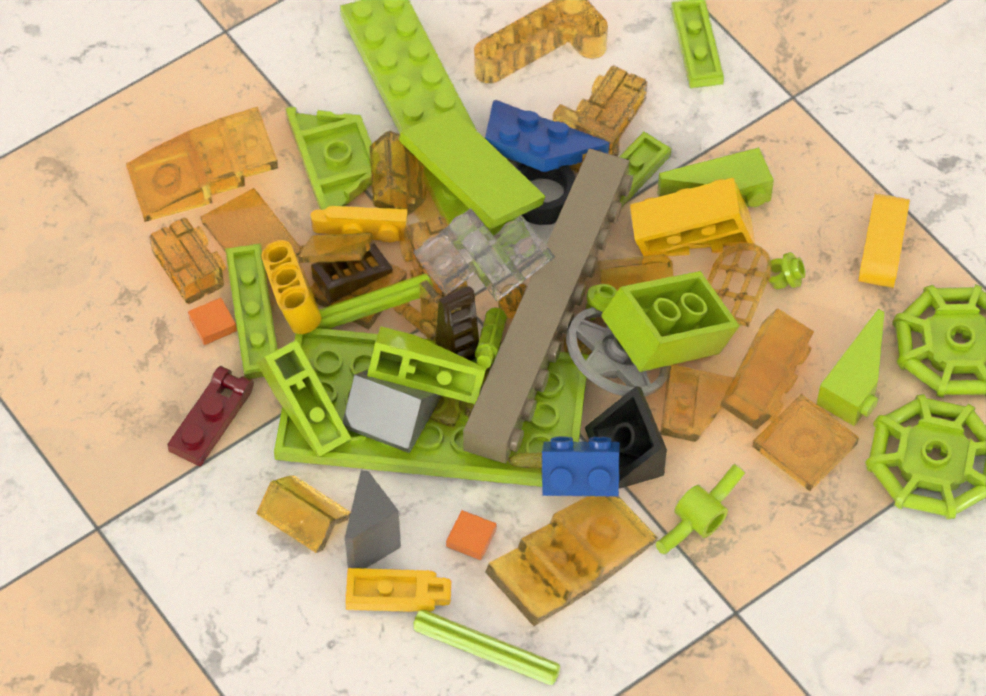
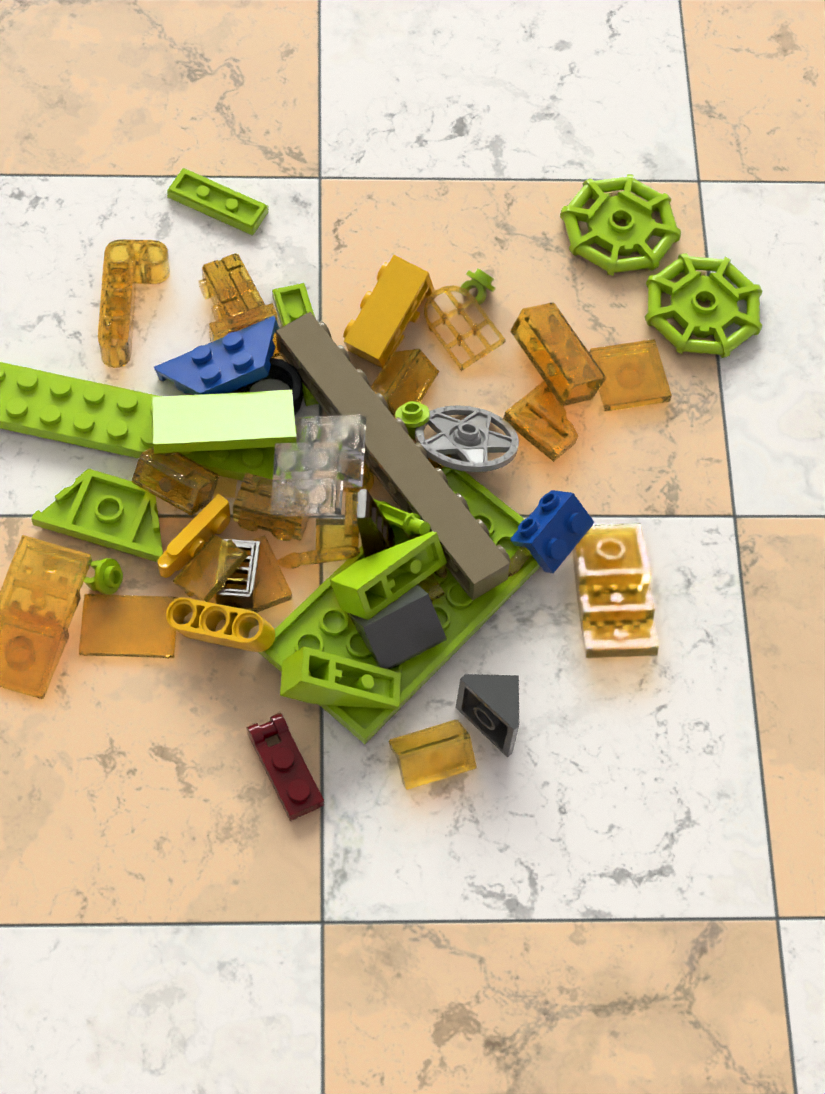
camera: 60 degrees left, 5 degrees up
clear yellow brick [149,217,226,304] -> none
orange tile [188,297,237,345] -> none
lime tile [225,243,278,379] -> none
lime axle [317,274,434,329] -> none
yellow hinge [345,568,452,612] -> none
lime axle [413,610,560,685] -> none
orange tile [446,510,497,560] -> none
pearl dark grey slope [584,386,667,489] -> none
lime brick [601,271,740,372] -> none
lime piece [655,463,746,555] -> none
lime slope [657,147,774,207] -> none
lime slope [816,309,885,426] -> none
yellow beam [858,193,910,288] -> none
none -> lime plate [83,558,123,595]

